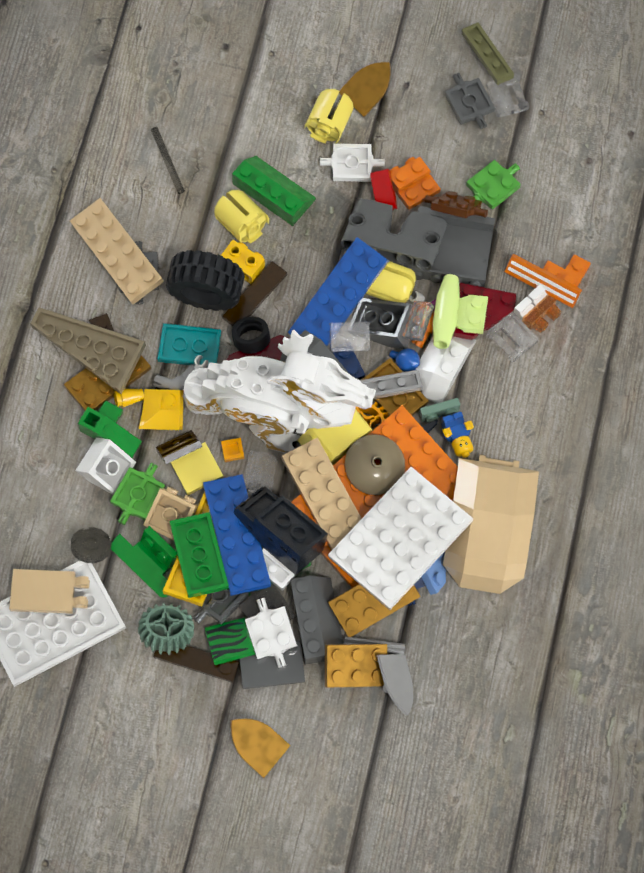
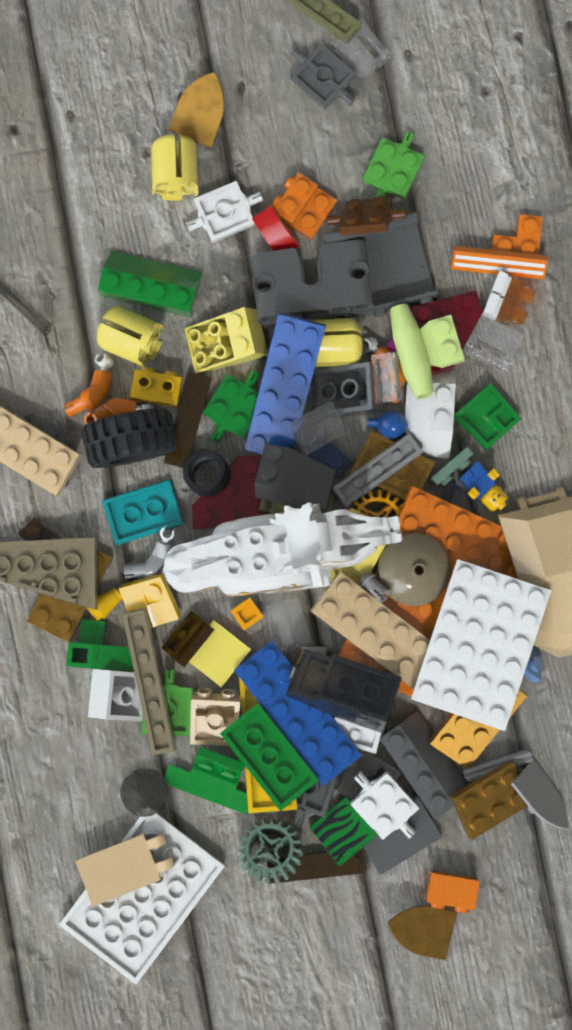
camera: 20 degrees left, 15 degrees up
none -> orange arm [64,353,114,417]
none -> dark tan tile [122,608,177,756]
none -> light yellow slope [184,307,268,374]
none -> green plate [202,370,260,443]
none -> light grey pin [360,573,390,603]
none -> orange brick [425,870,480,913]
none -> green plate [454,383,522,450]

